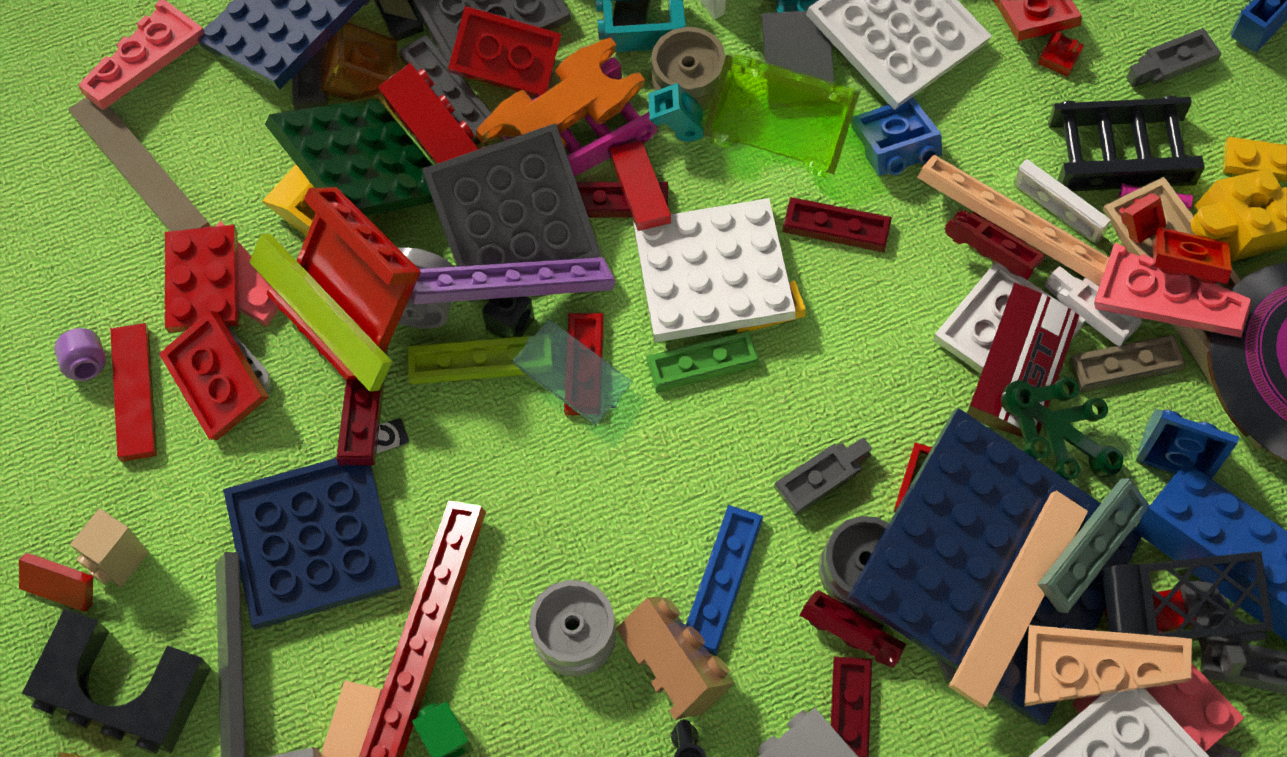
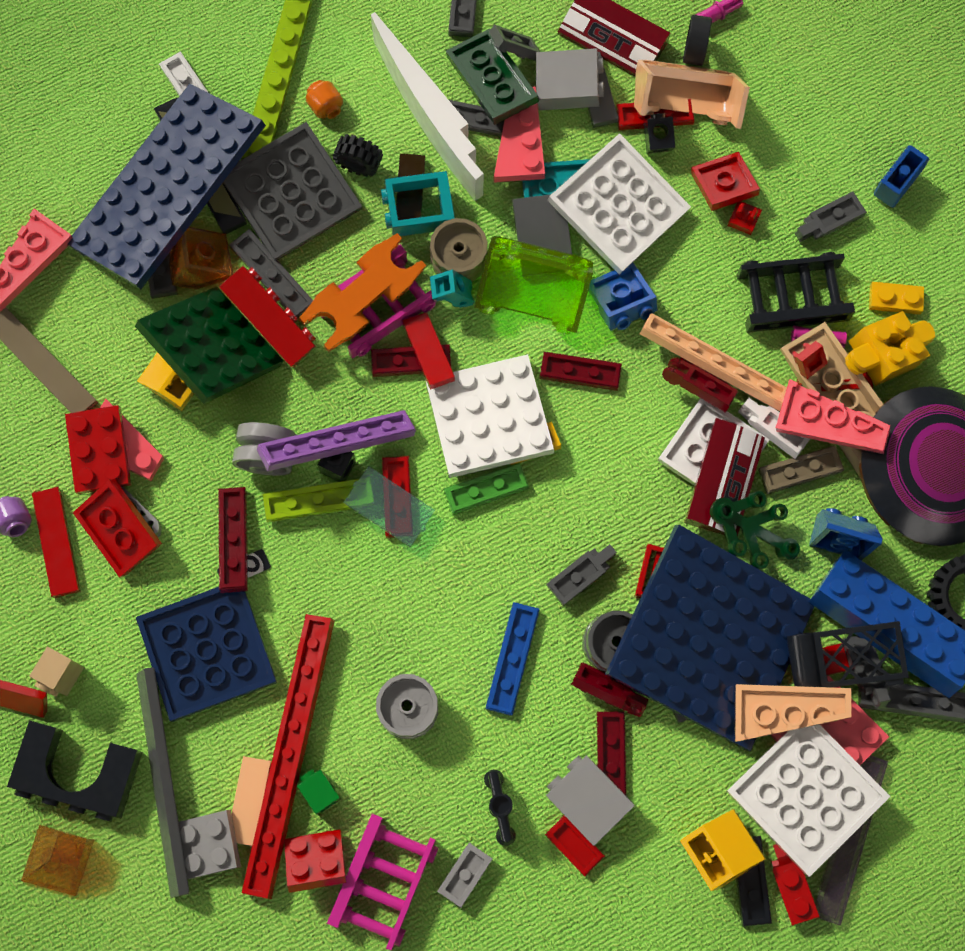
camera: 10 degrees left, 10 degrees up
lime tile [249,234,393,392] -> none
red panel [266,187,421,380] -> none
dark grey plate [422,123,601,303] -> none
red plate [447,6,562,97] -> none
medium nougat wedge [616,597,735,720] -> none
light nougat tile [948,490,1088,708] -> none
white tile [1014,159,1111,245] -> none
sand green tile [1037,478,1150,613] -> none
red plate [1153,227,1232,284] -> none

